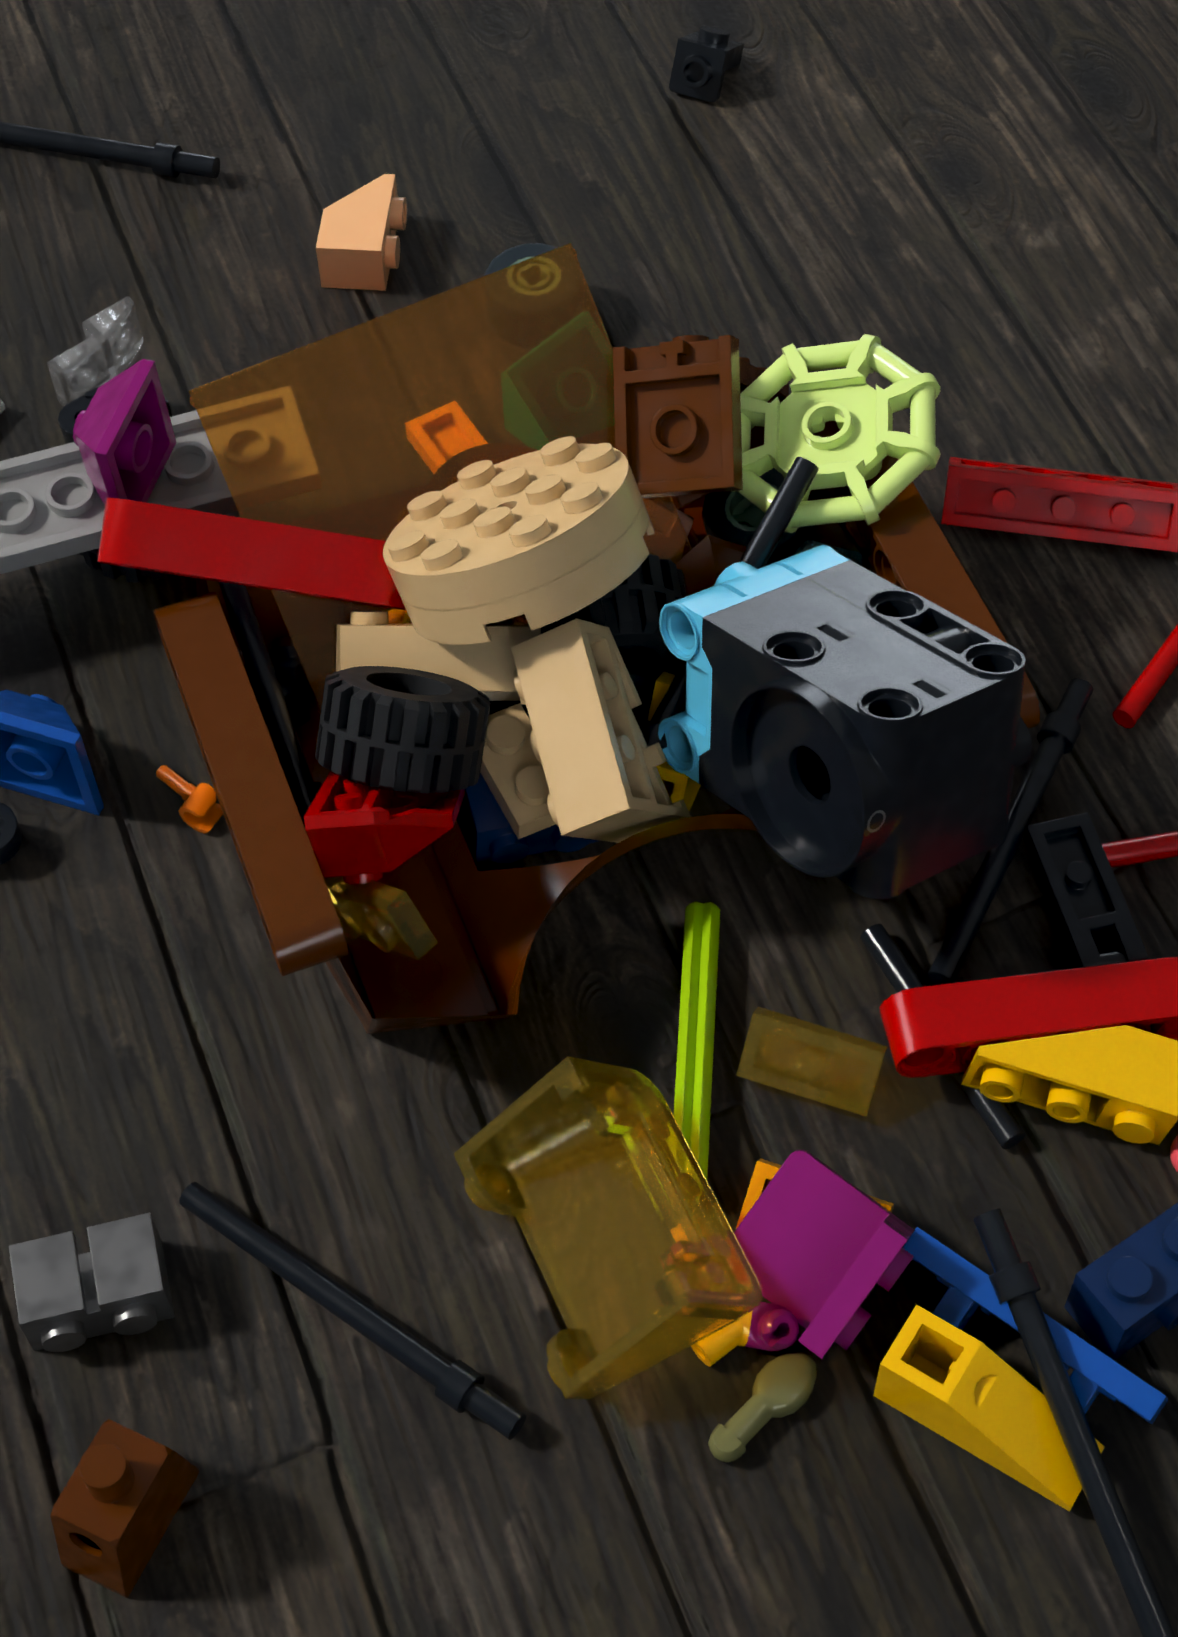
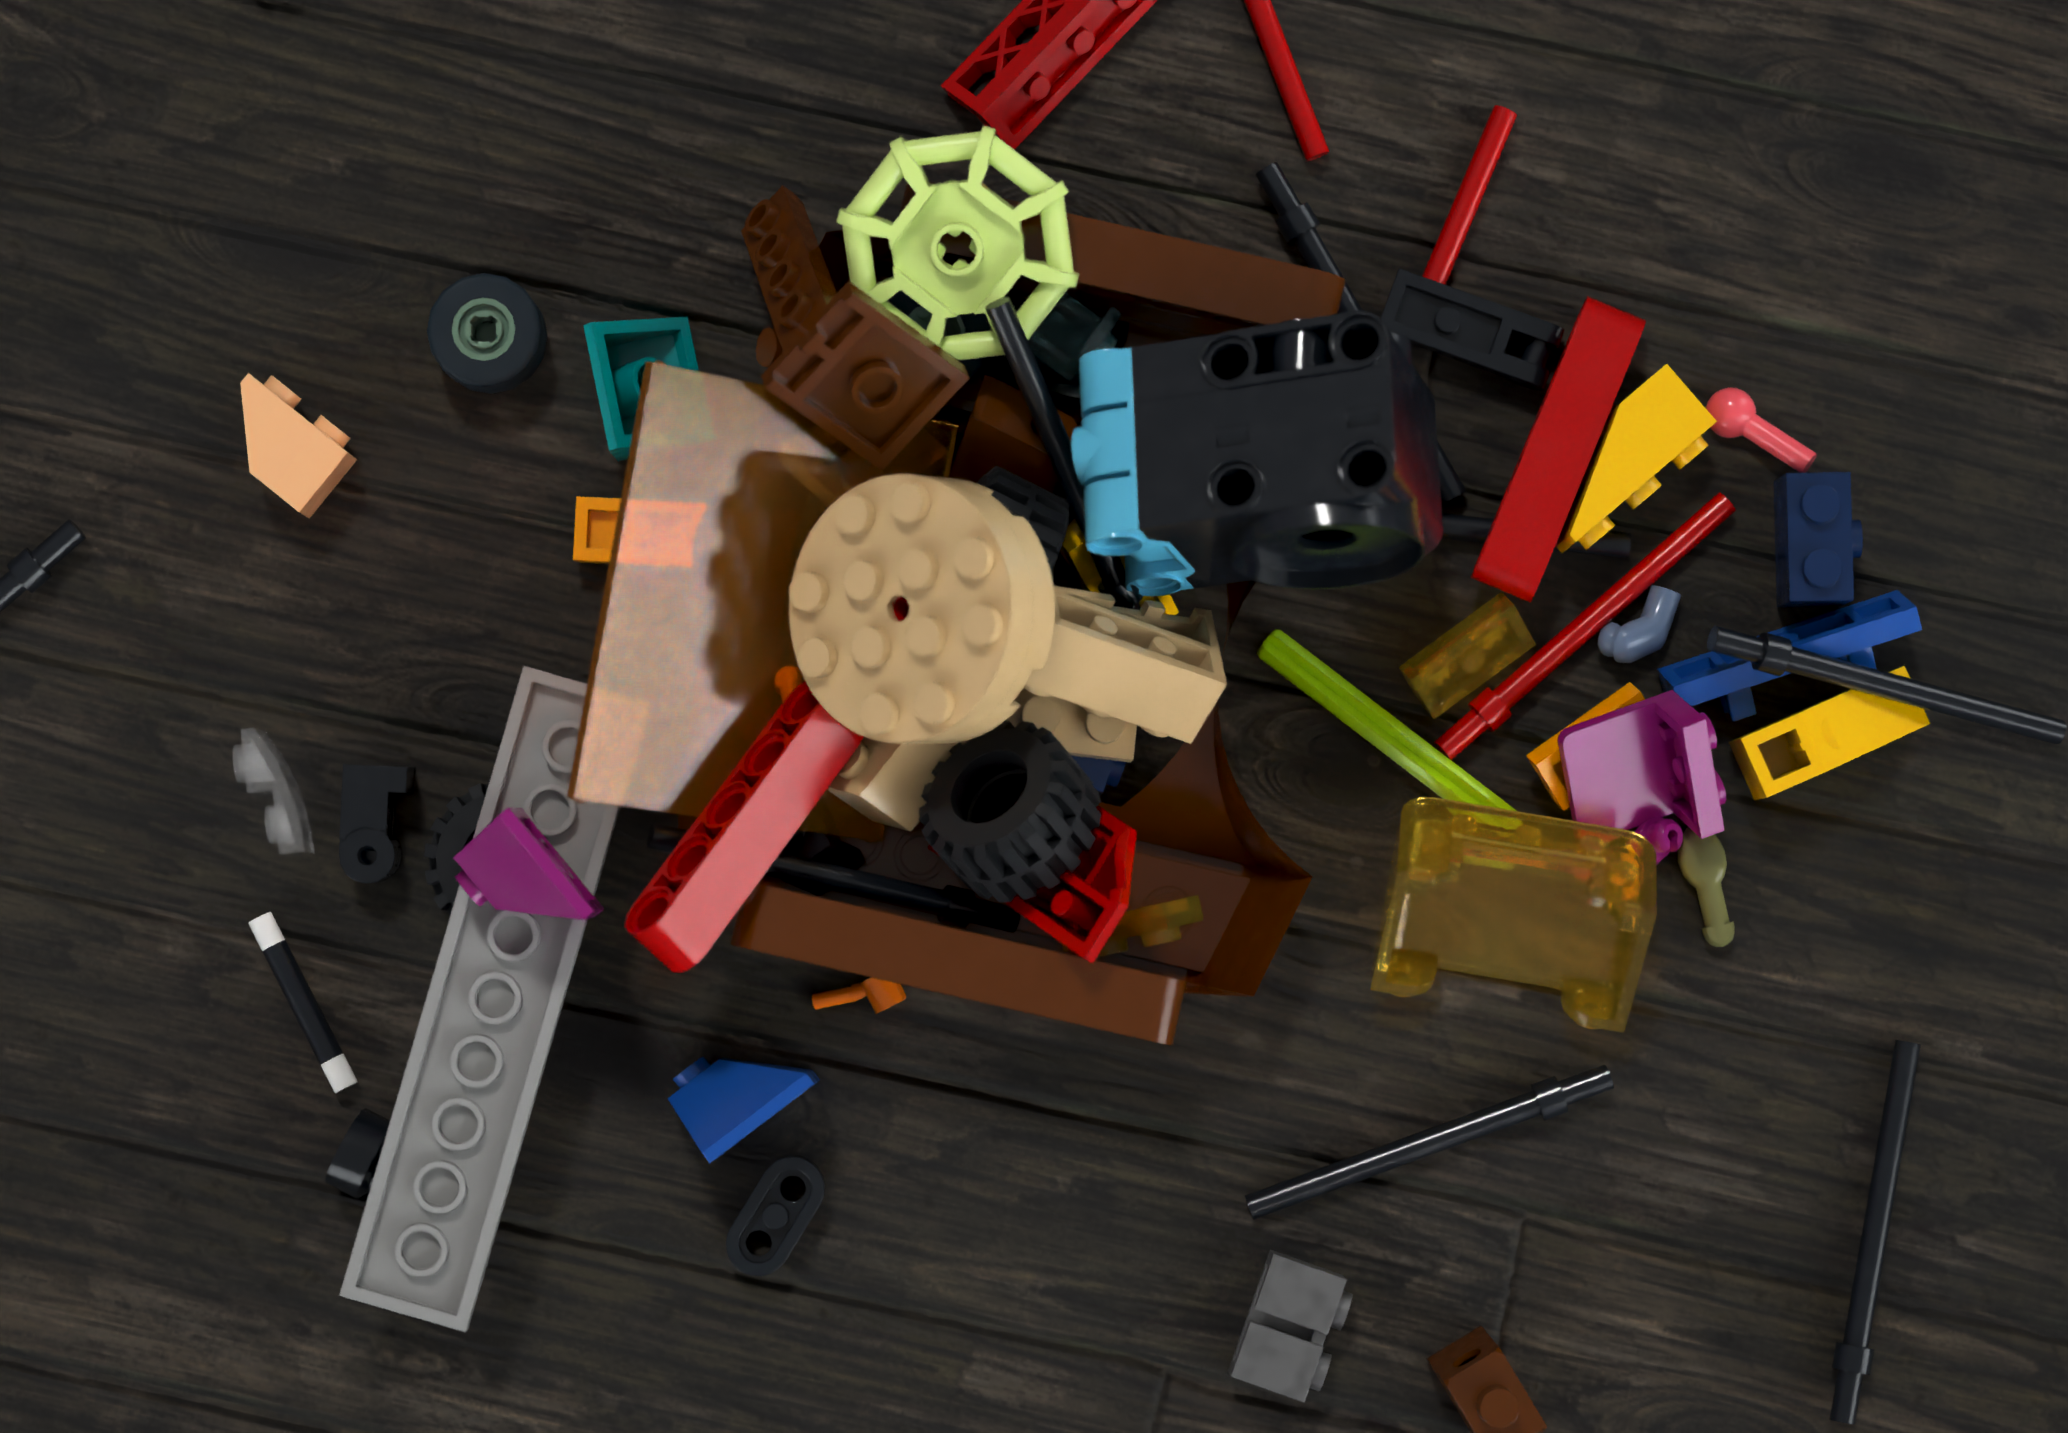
camera: 60 degrees left, 30 degrees up
none -> red bar [1434,492,1736,760]
none -> sand blue arm [1598,585,1681,663]

